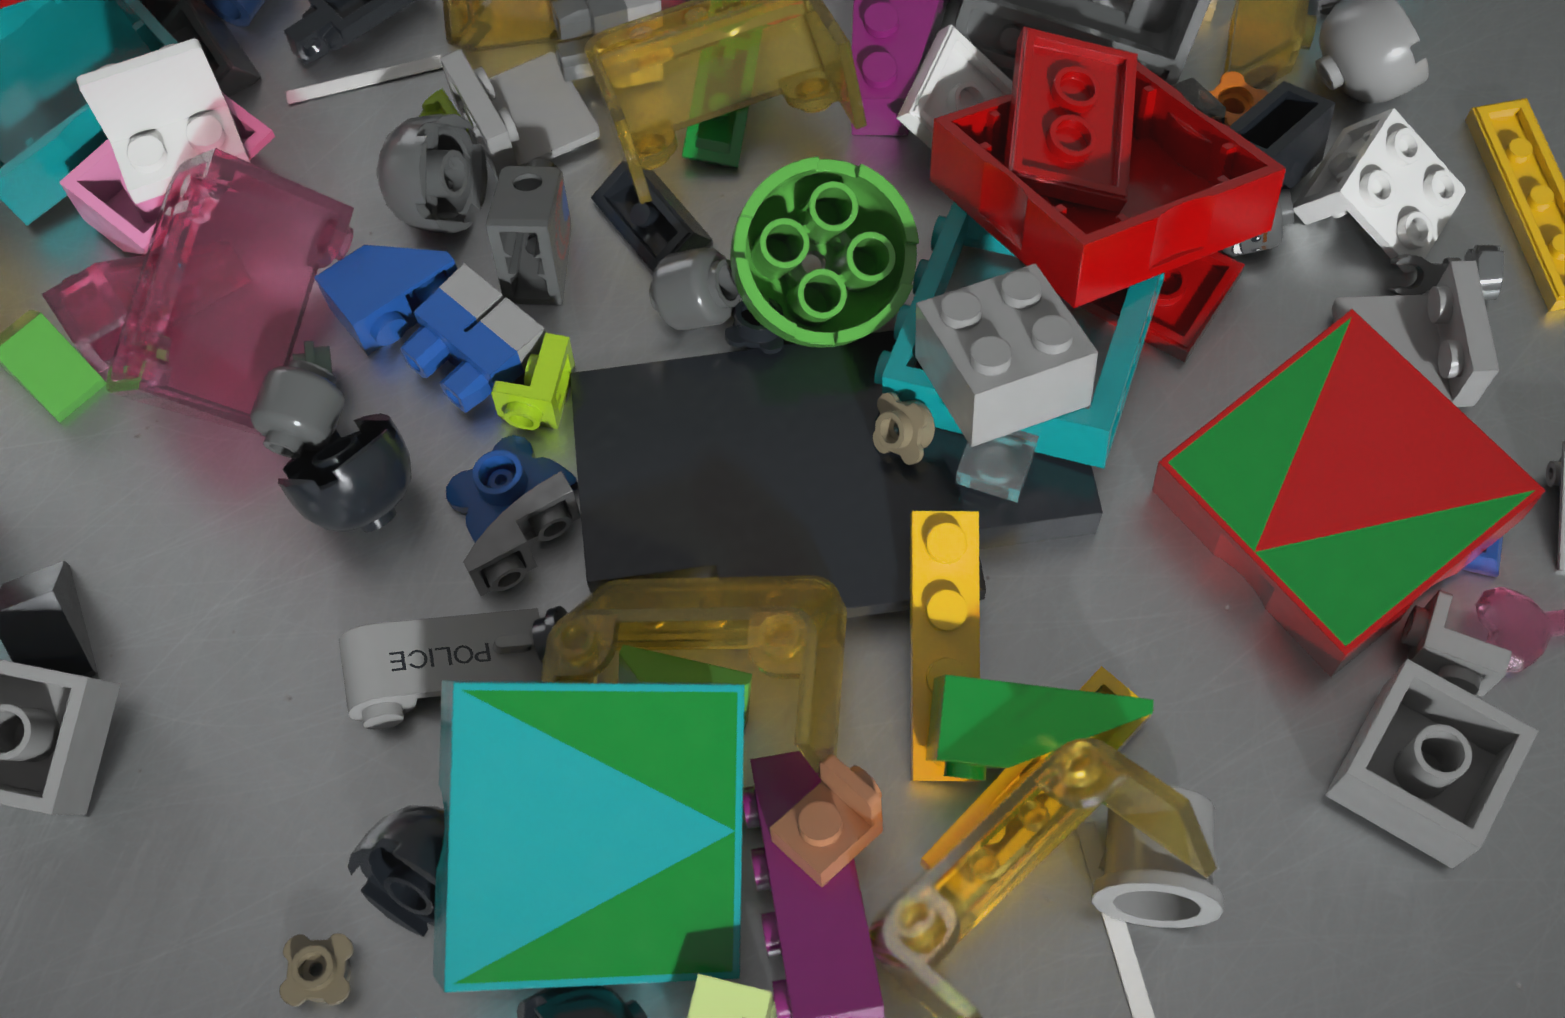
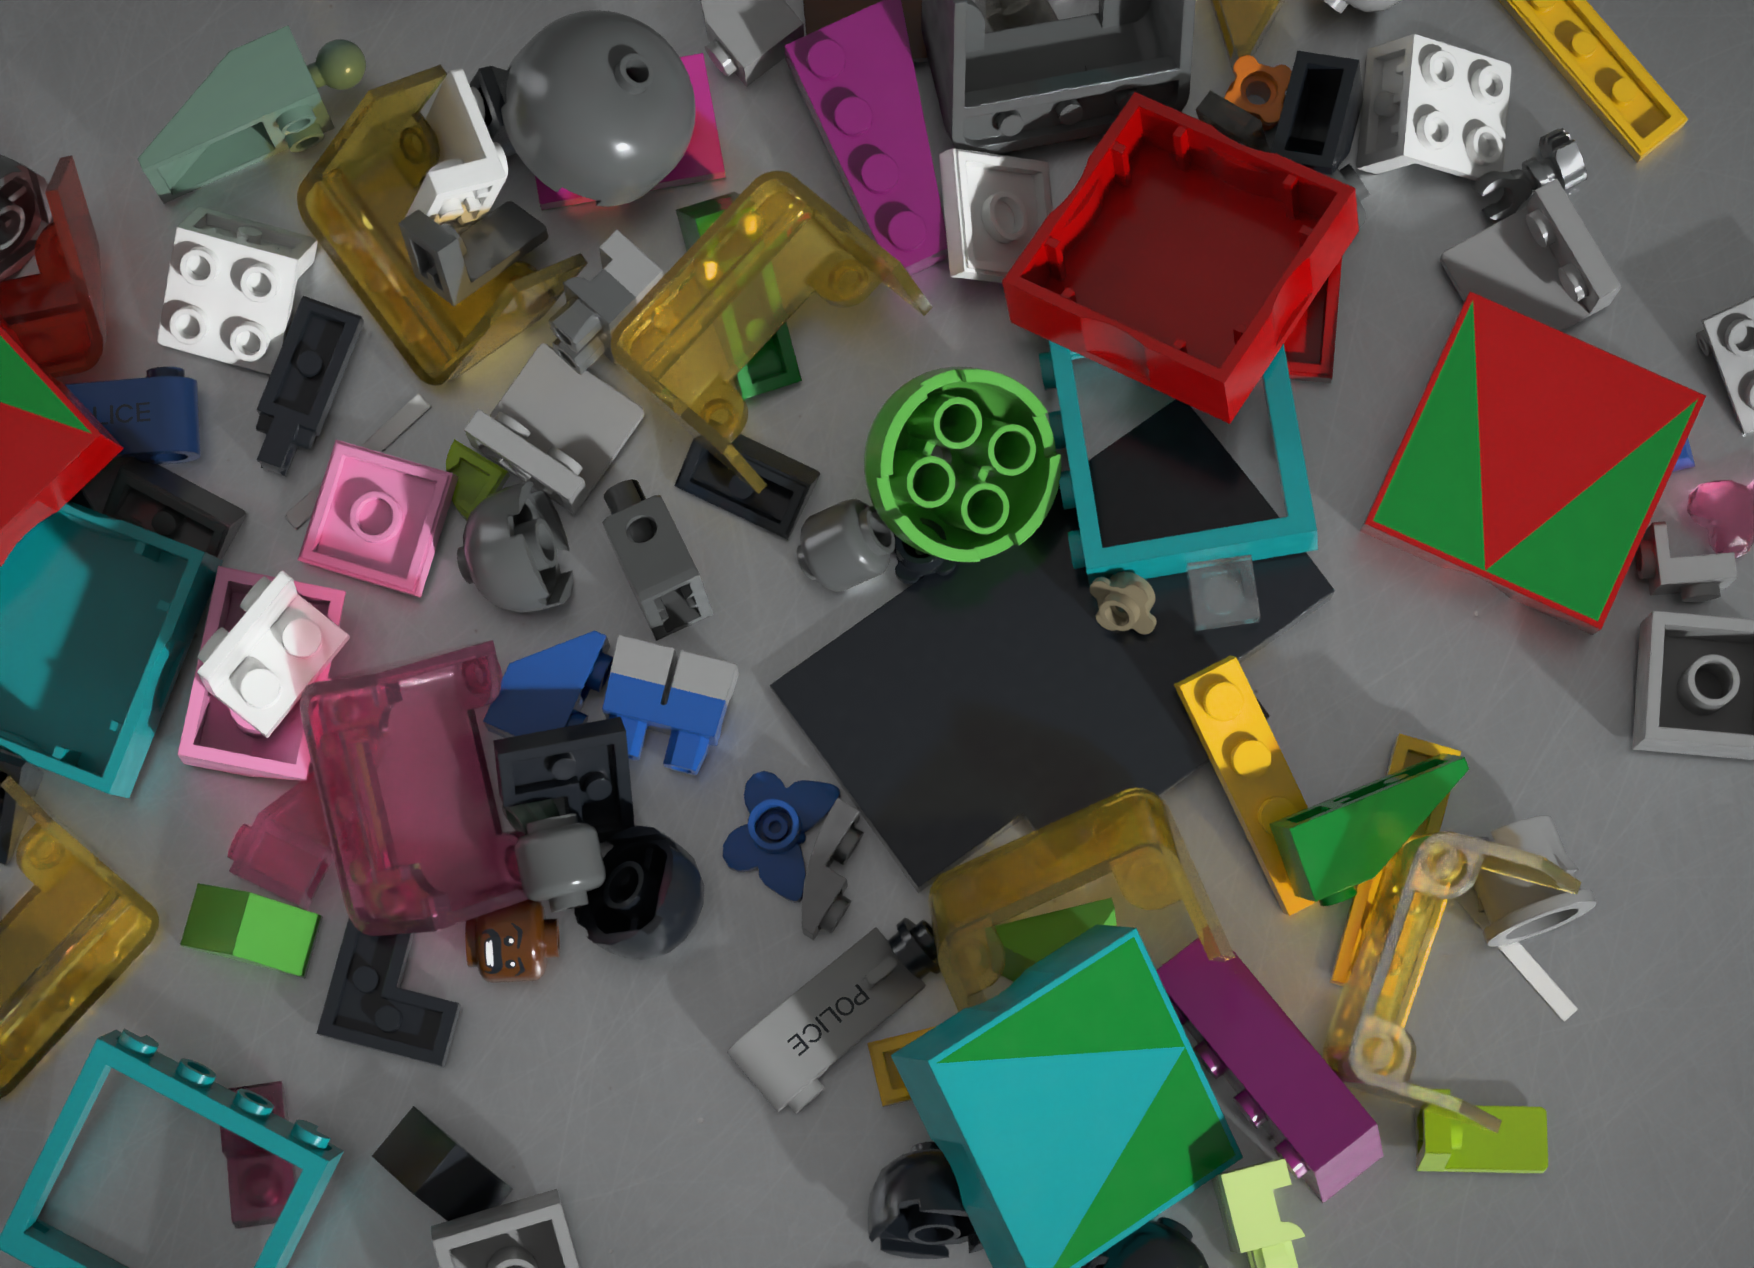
camera: 30 degrees left, 15 degrees up
lime bracket [491,333,575,430] -> none
nougat bracket [770,754,883,887] -> none
light grey brick [915,263,1098,447] -> none
red tile [1004,27,1138,213] -> none
none -> bright pink tile [298,440,459,598]
none -> black plate [316,908,461,1068]
none -> reddish brown head [465,897,560,983]
none -> black plate [493,717,635,843]

